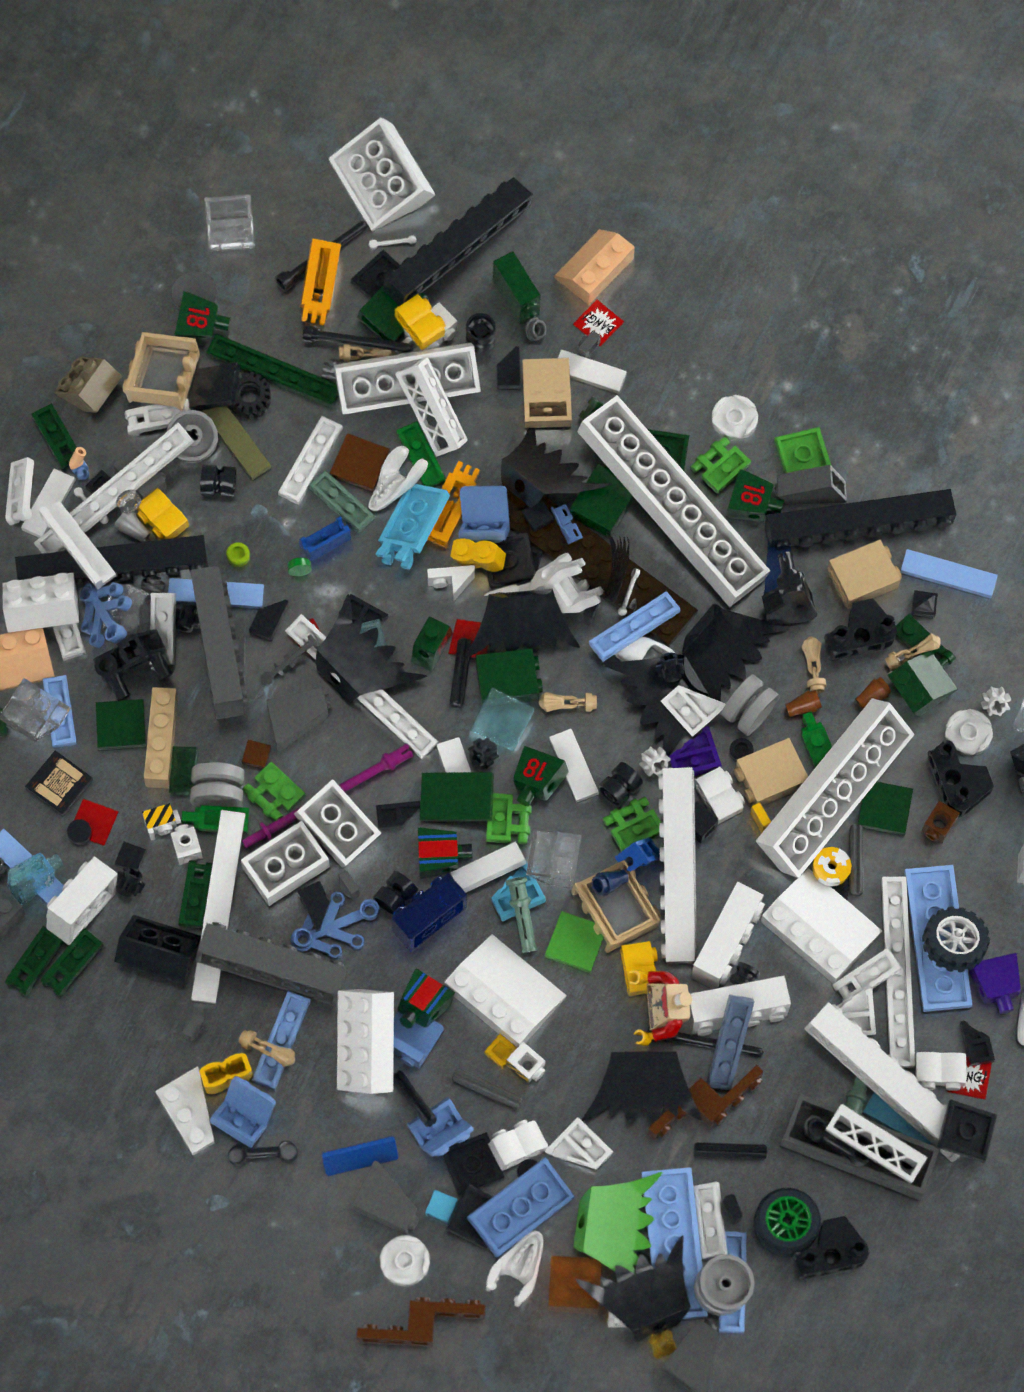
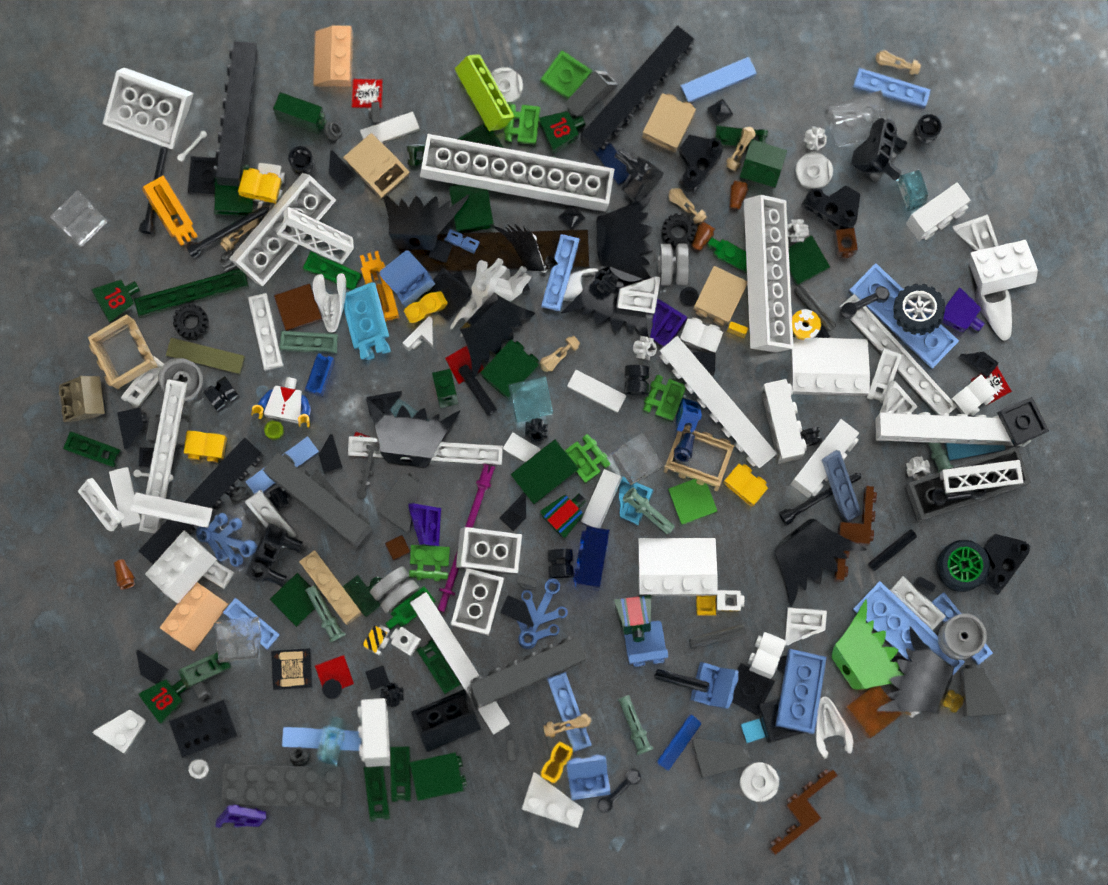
camera: 40 degrees left, 10 degrees up
arm [69,447,89,480] -> none
light grey cone [115,510,151,542] -> none
clear tile [116,490,141,513] -> none
black tile [189,362,240,411] -> none
green tile [287,557,312,576] -> none
white brick [337,989,394,1094] -> none
dark green torso [513,746,569,806] -> none
torso [630,970,692,1046] -> none
none -> black slope [117,407,148,452]
none -> torso [251,377,311,427]
none -> sand green pin [305,584,345,643]
none -> dark purple wing [408,503,441,546]
none -> dark green brick [410,752,467,801]
none -> lime brick [454,54,515,131]
none -> black tile [558,205,585,230]
none -> sand green pin [618,695,653,755]
none -> black tyre [661,213,696,249]
none -> white gear [787,219,809,242]
none -> black bar [840,286,890,319]
none -> white gear [906,456,930,480]

